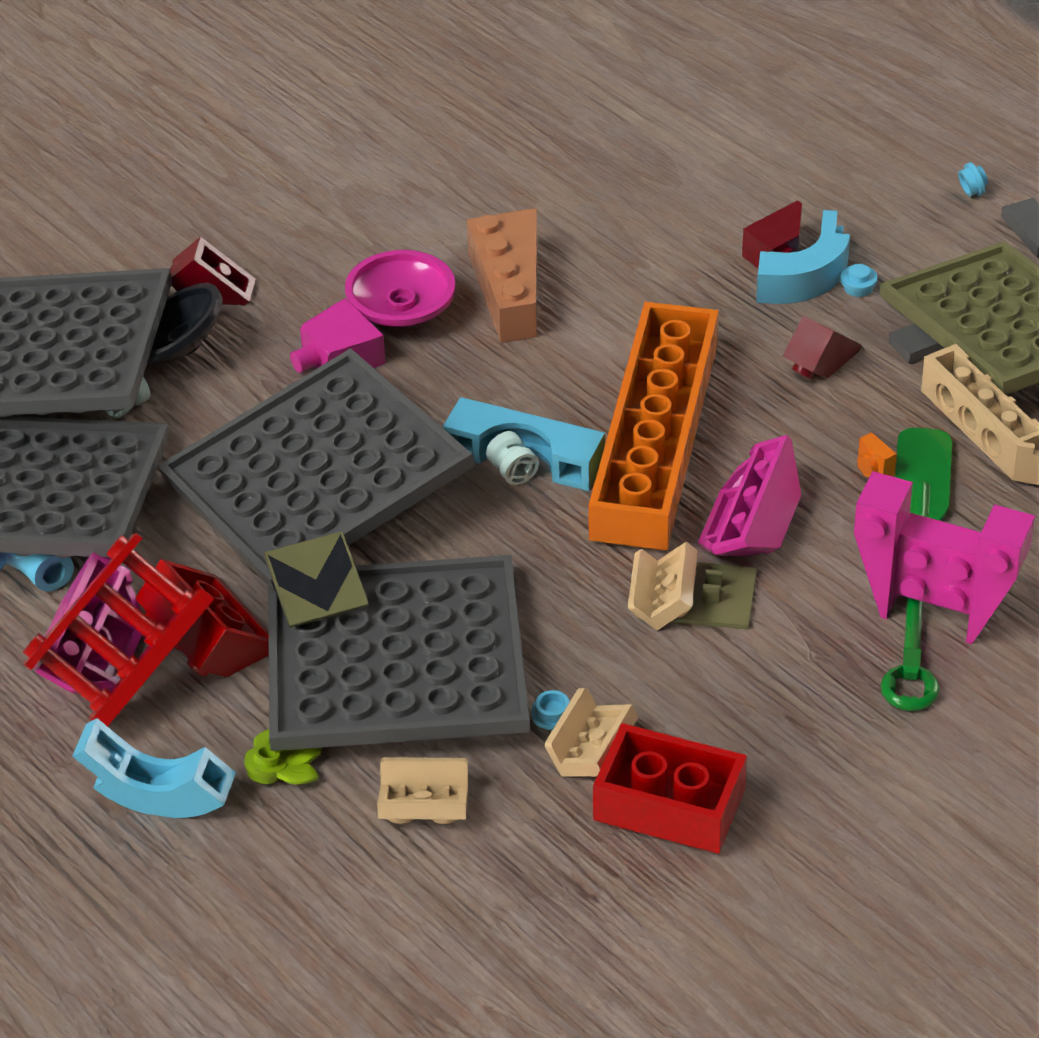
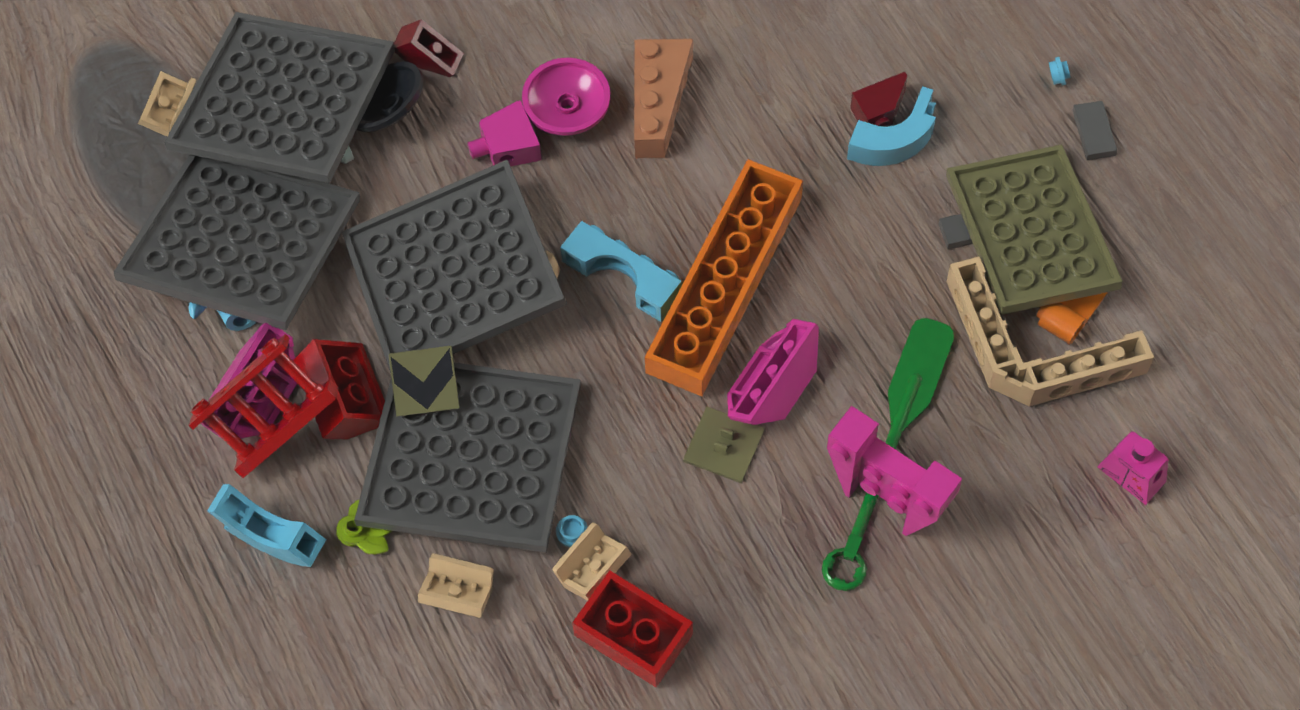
camera: 15 degrees right, 20 degrees up
light aqua wheel [486,431,539,485] -> none
tan bracket [628,542,698,630] -> none
dark red slope [783,316,862,379] -> none
medium azure plate [840,264,877,297] -> none
orange plate [857,432,897,477] -> none

